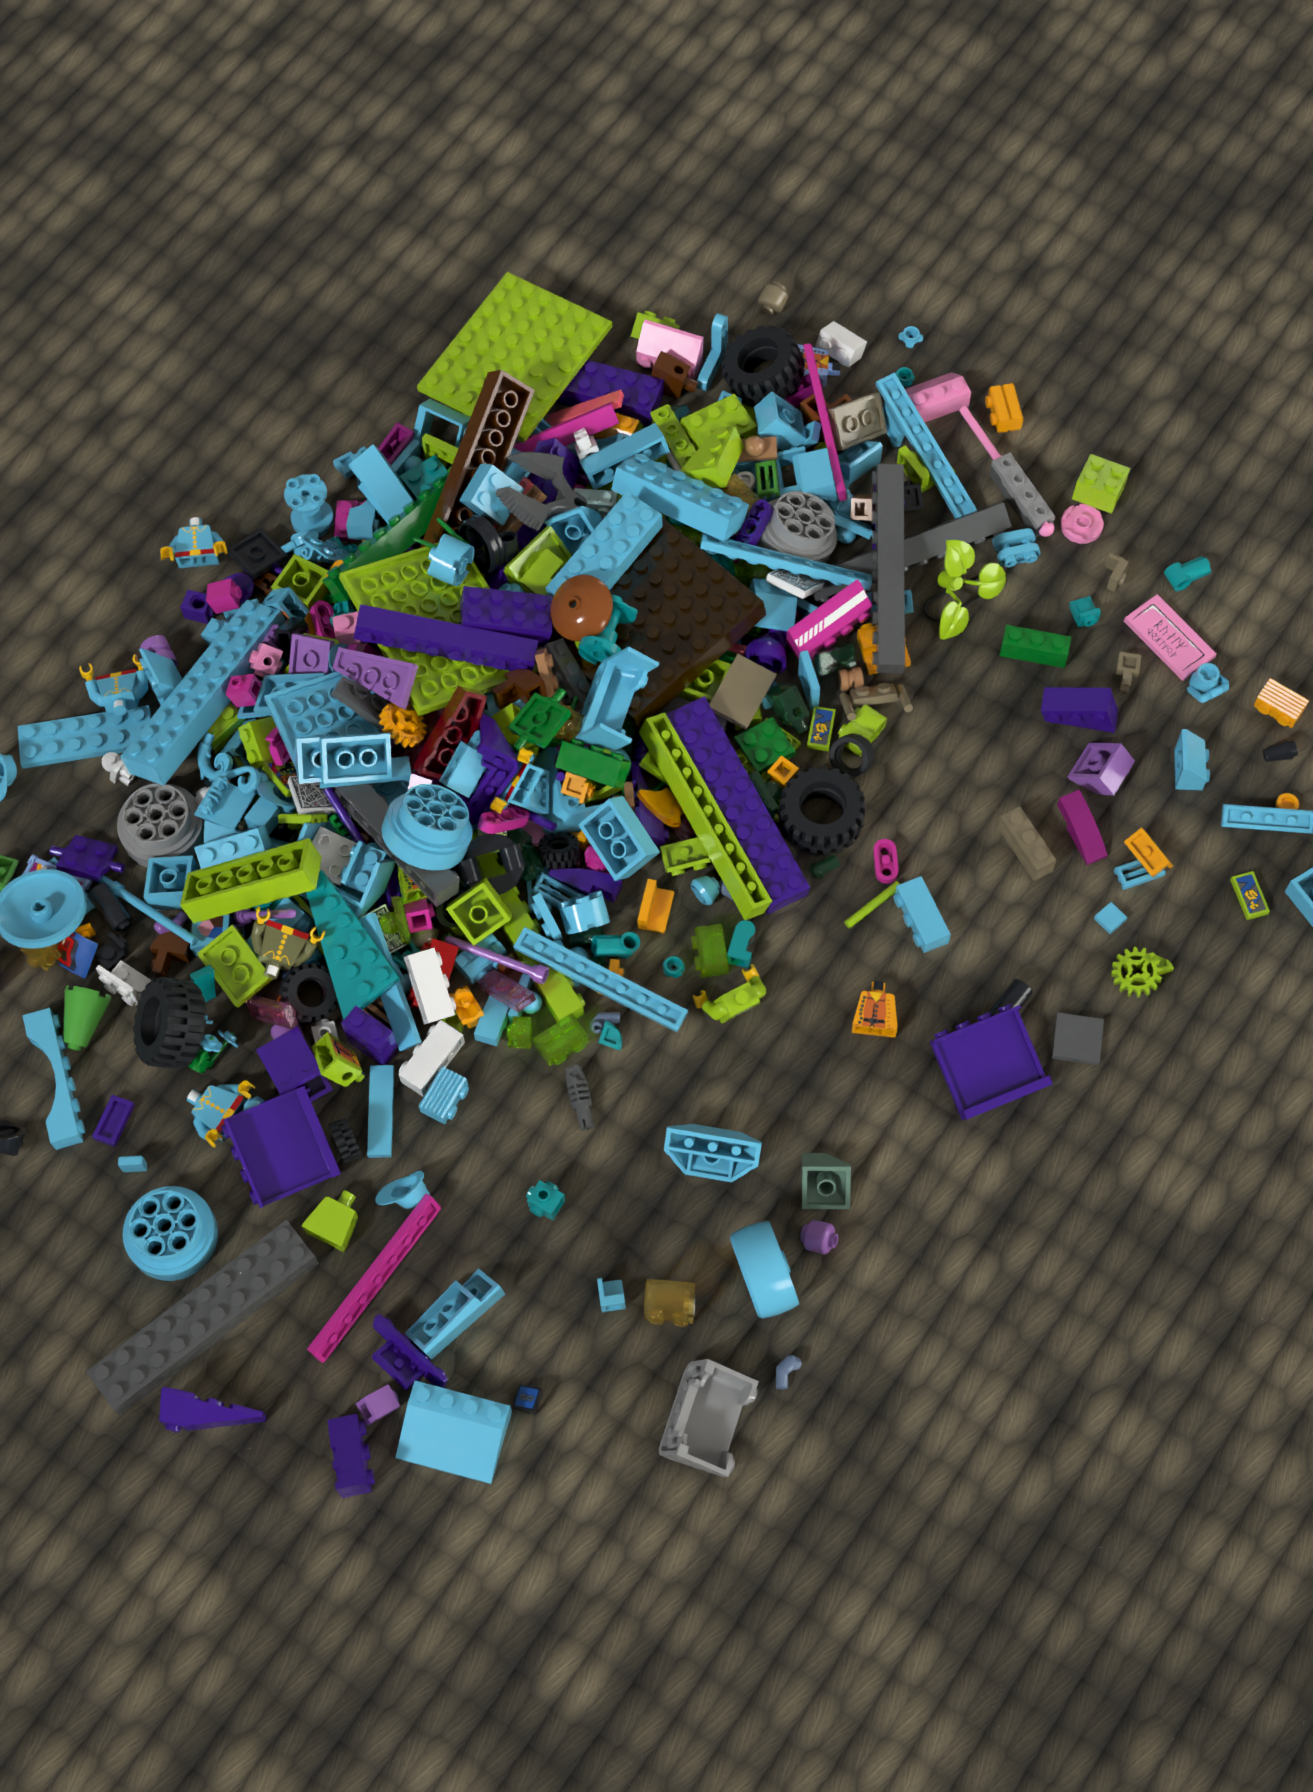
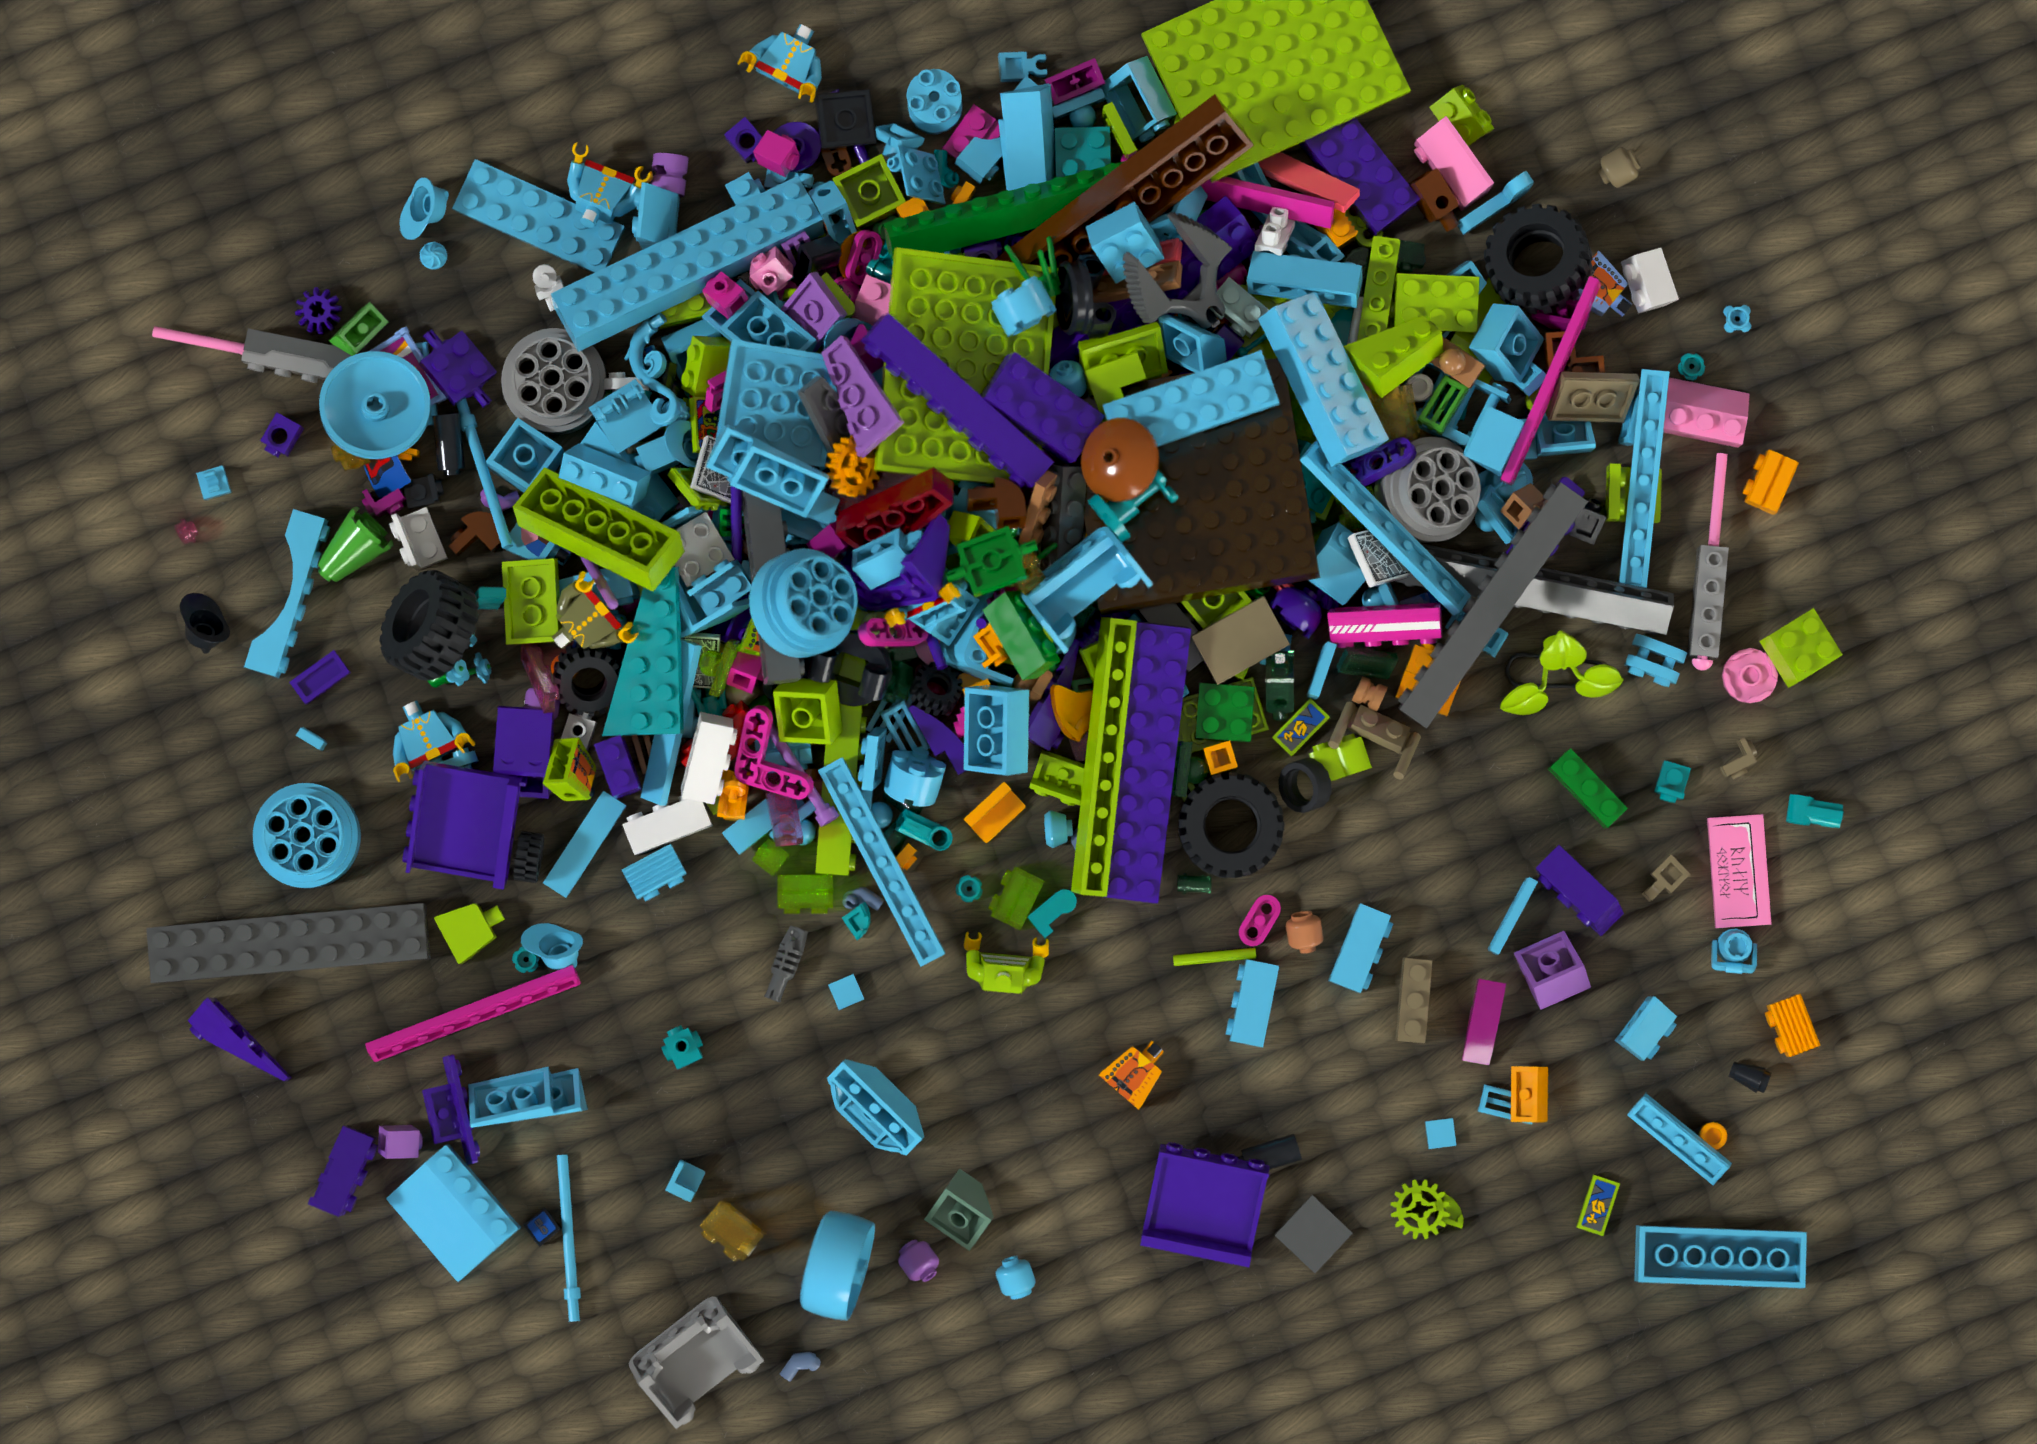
camera: 30 degrees right, 20 degrees up
none -> magenta bracket [361,488,406,517]
none -> medium azure plate [420,242,447,270]
none -> teal plate [512,946,540,973]
none -> medium azure bar [557,1154,581,1322]
none -> dark pink beam [735,705,814,800]
none -> medium azure tile [828,974,864,1010]
none -> medium azure head [996,1256,1036,1299]
none -> nougat head [1286,911,1324,953]
none -> medium azure brick [1328,904,1393,993]
none -> medium azure tile [1487,877,1538,955]

